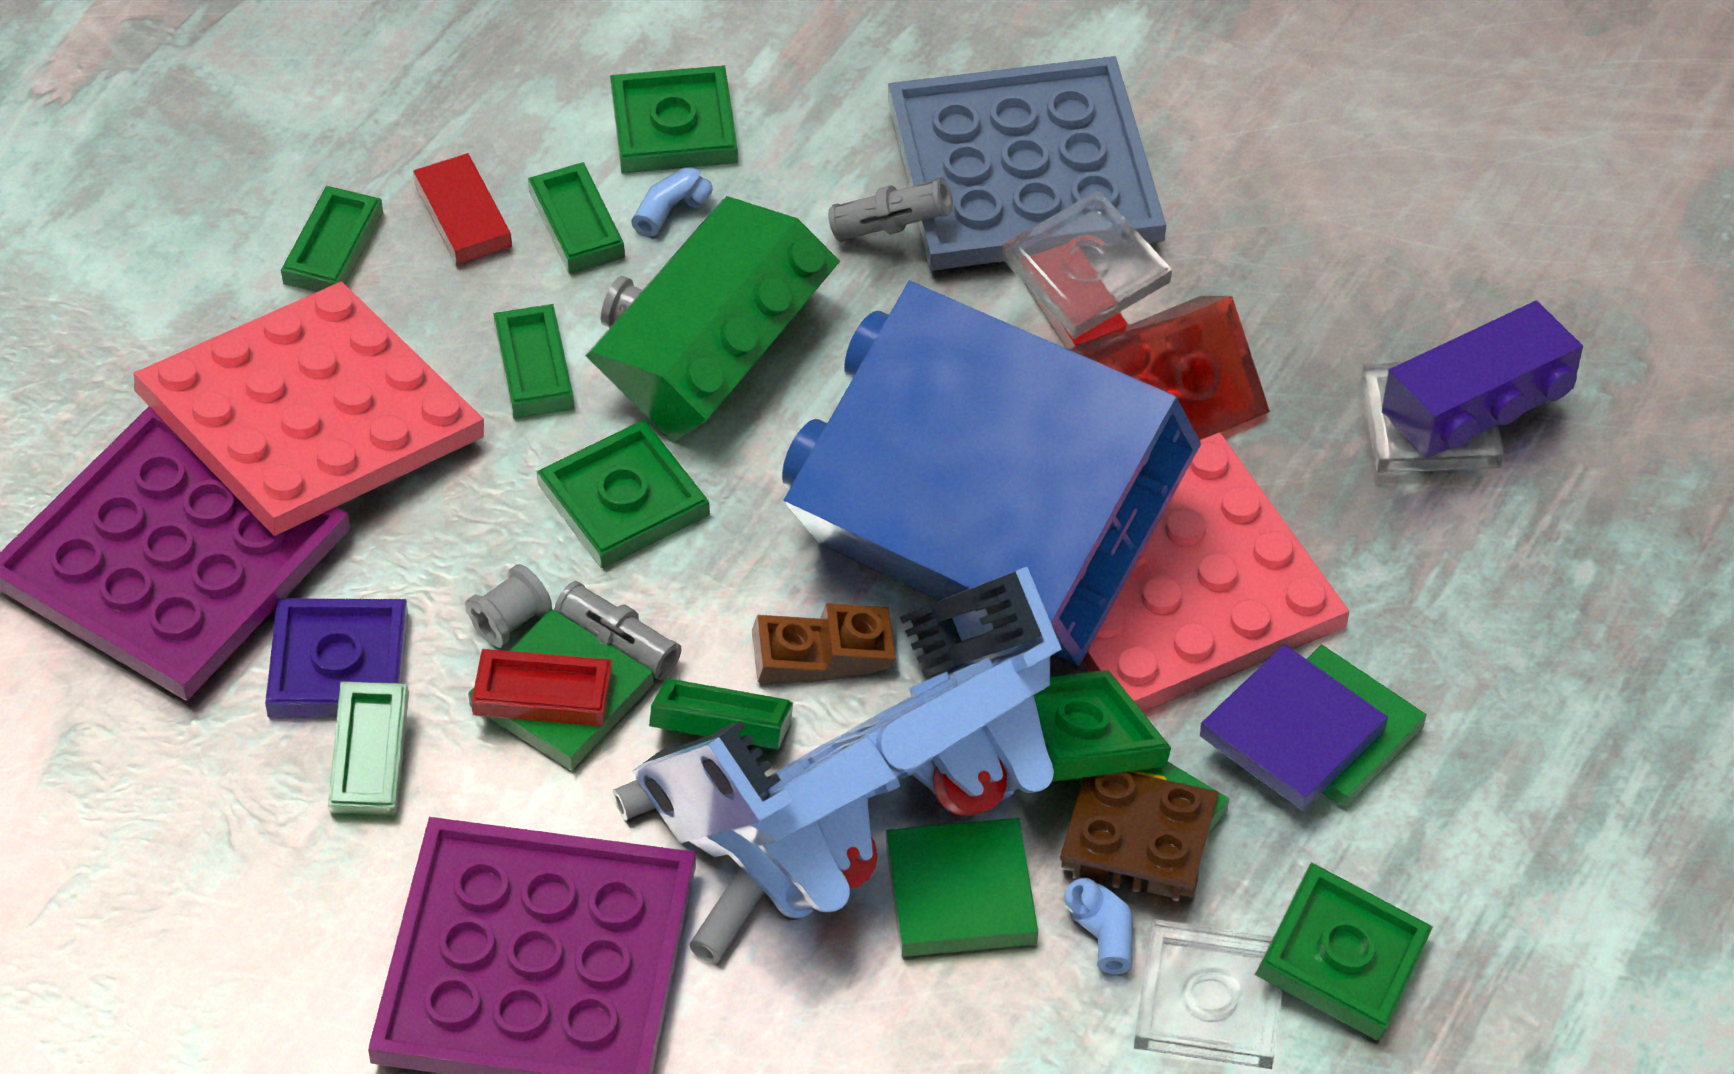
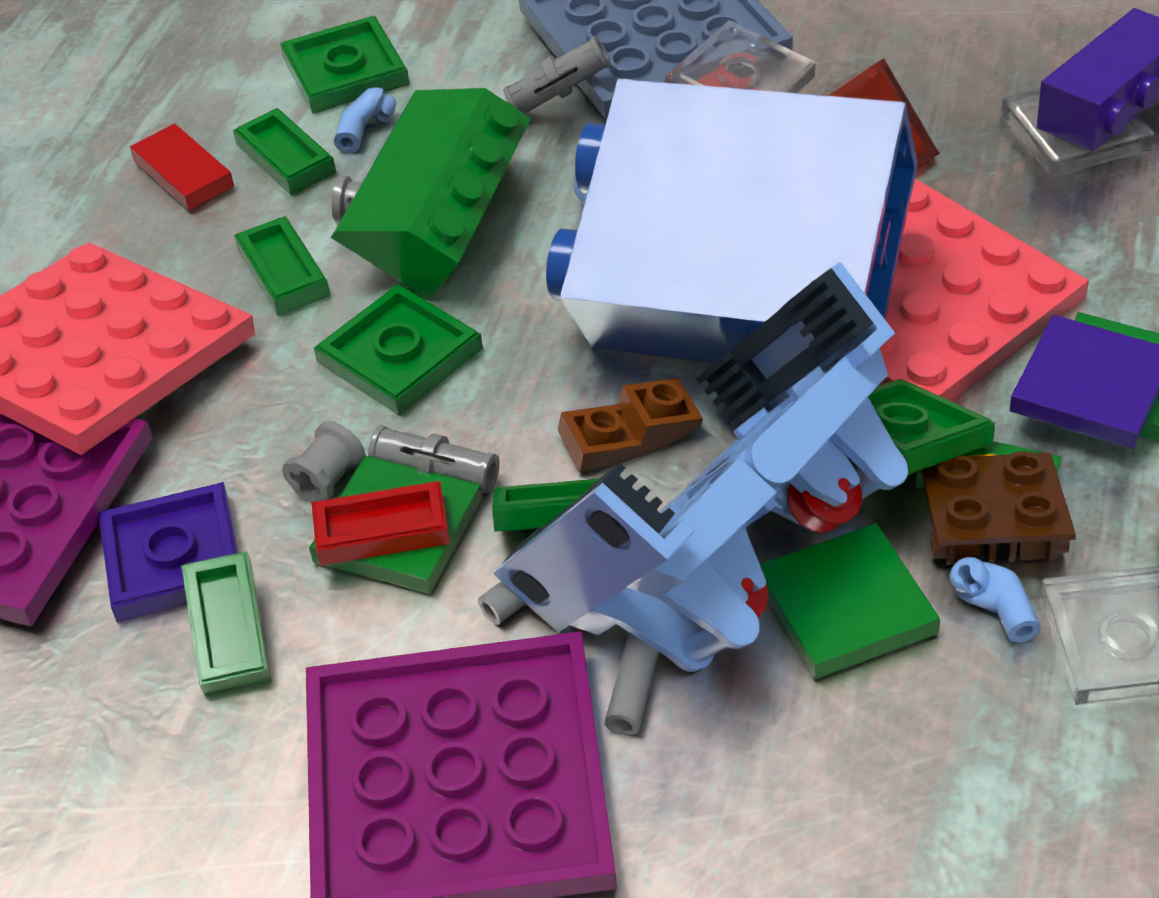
camera: 10 degrees left, 5 degrees down
green tile [281,186,383,292] -> none

